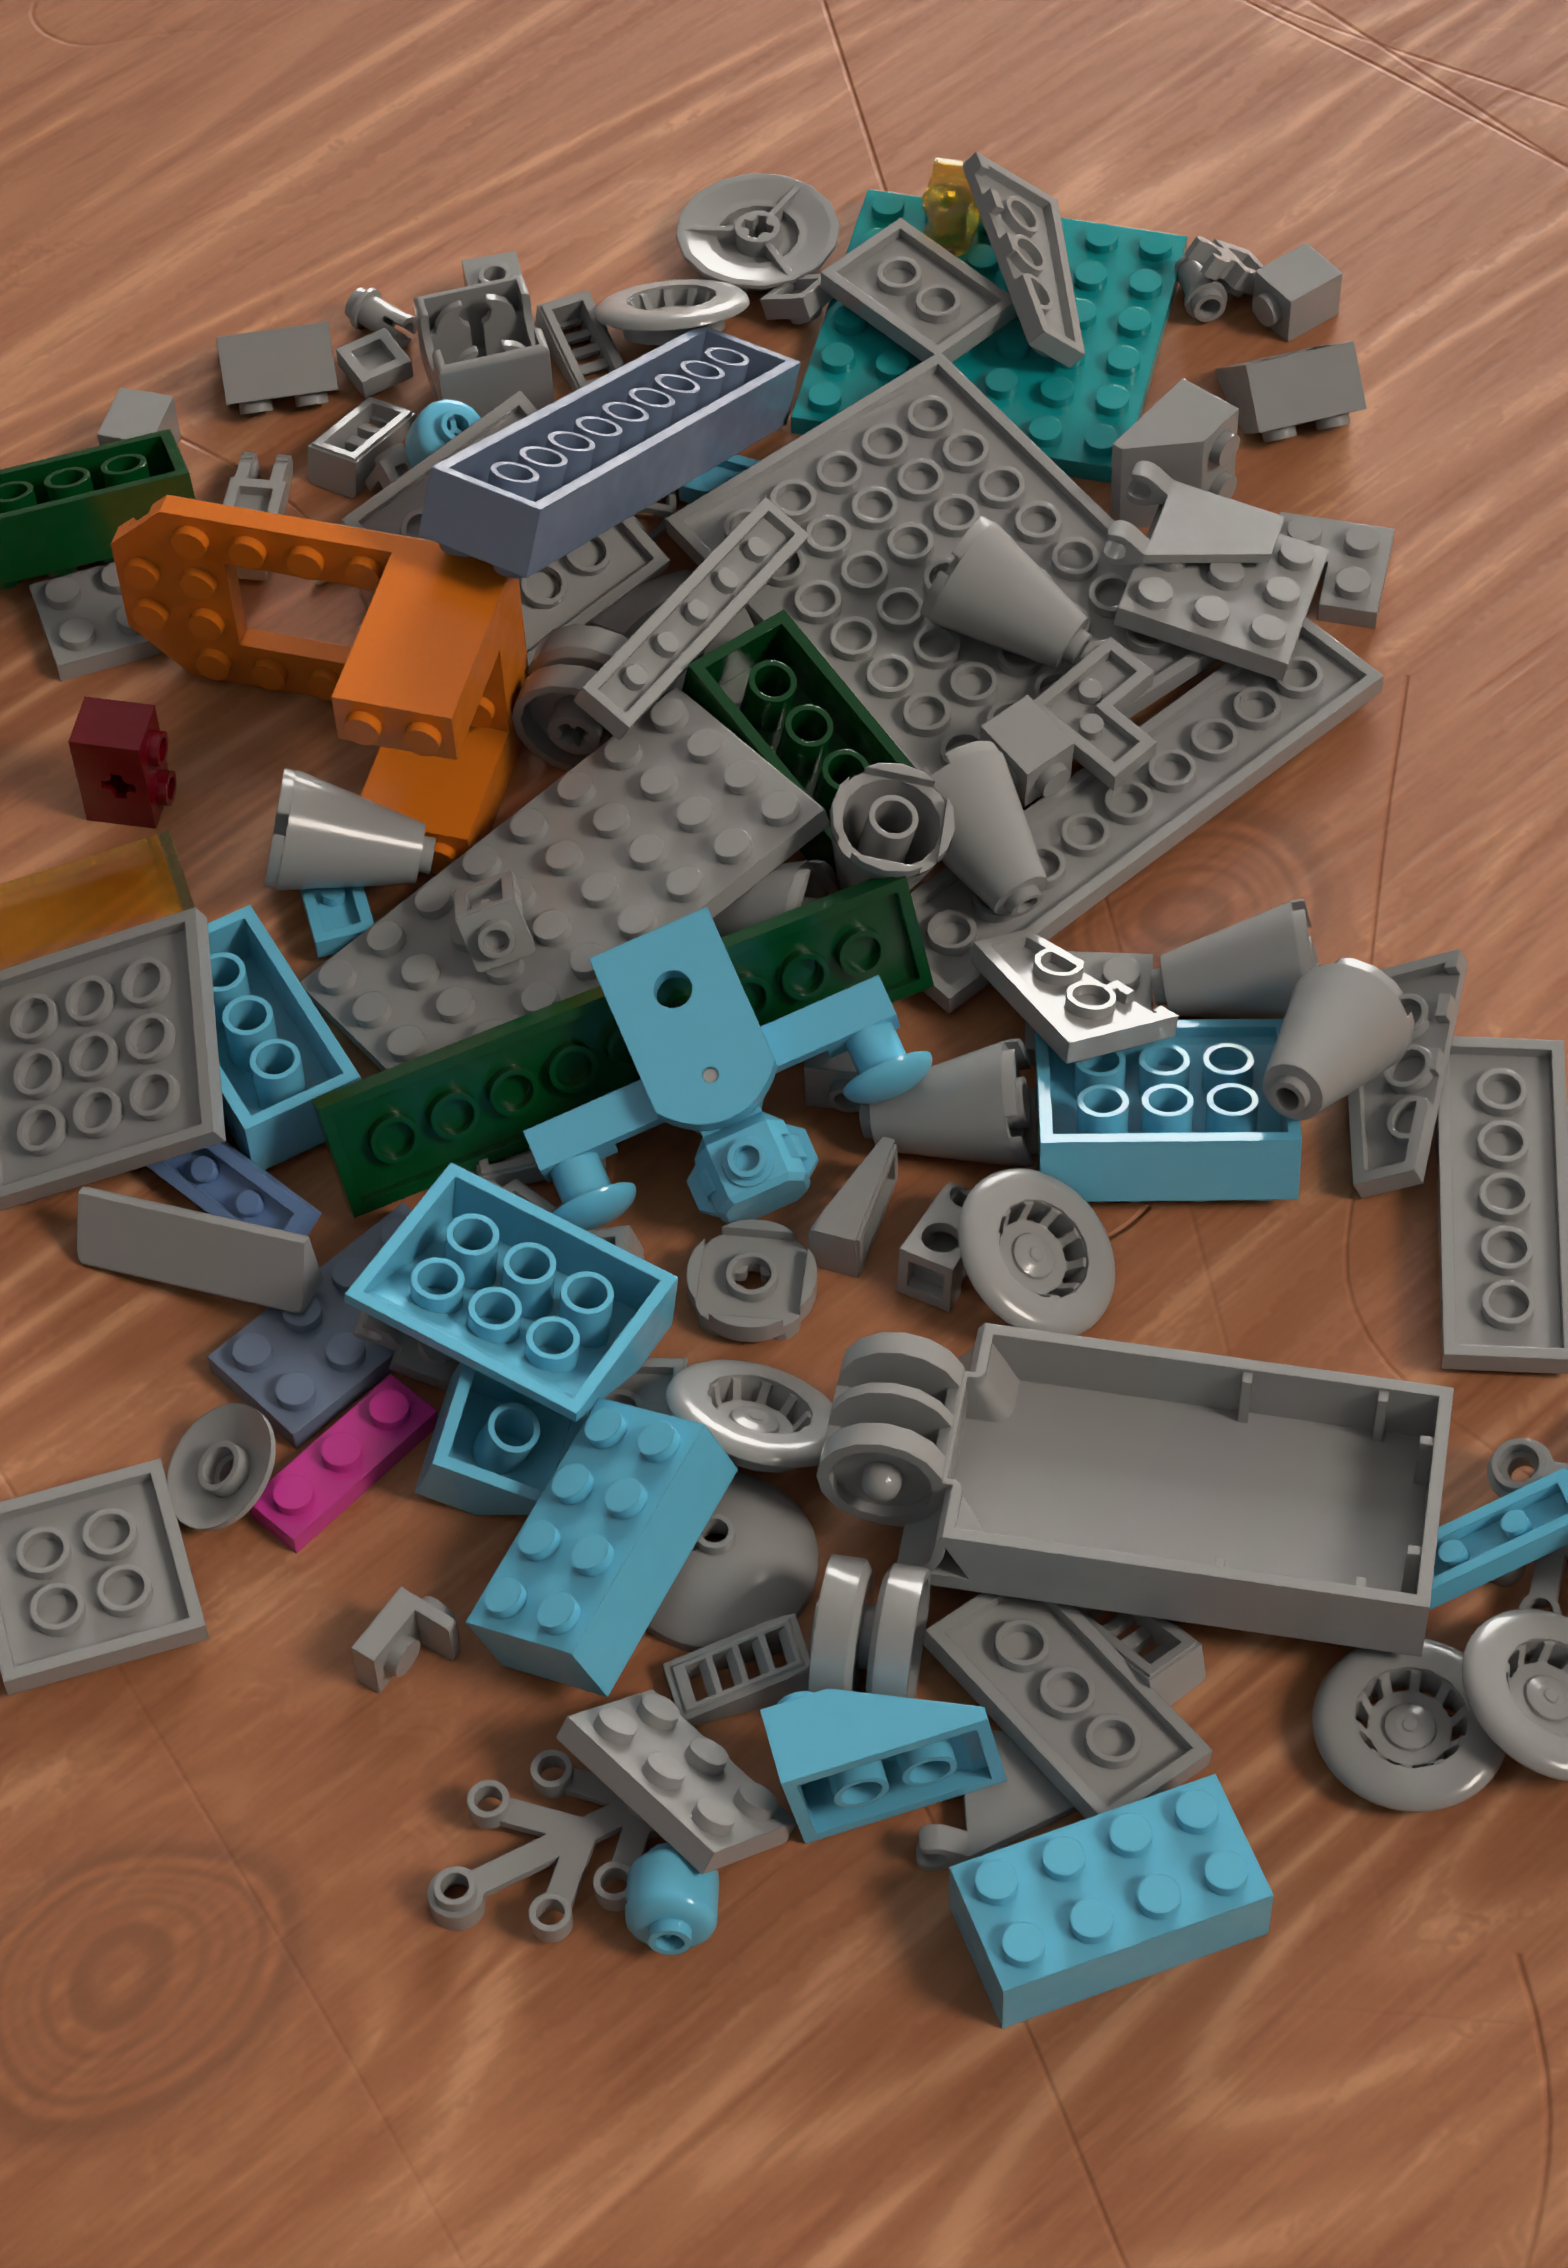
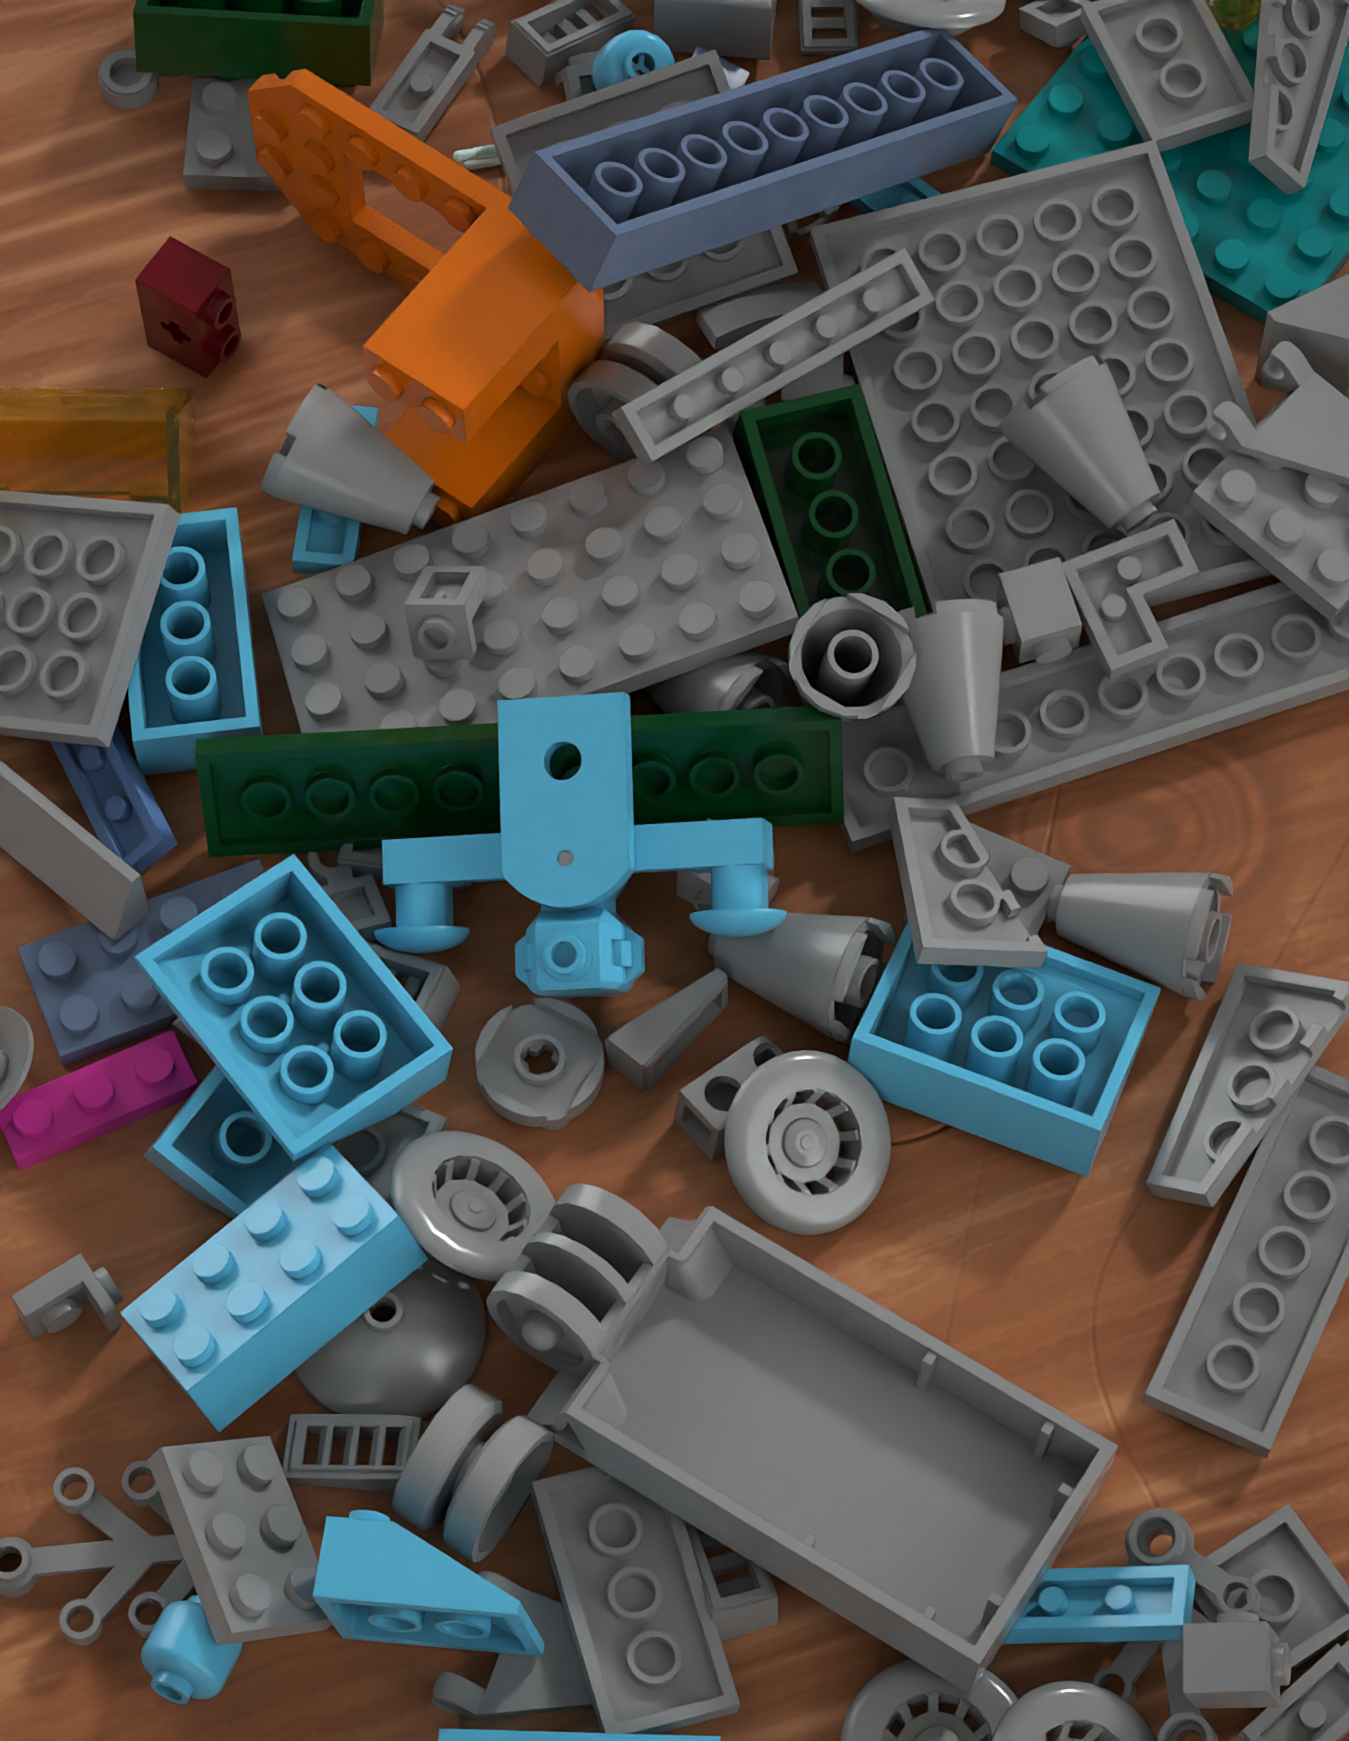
camera: 20 degrees right, 10 degrees up
light grey cone [1262,958,1415,1120] -> none

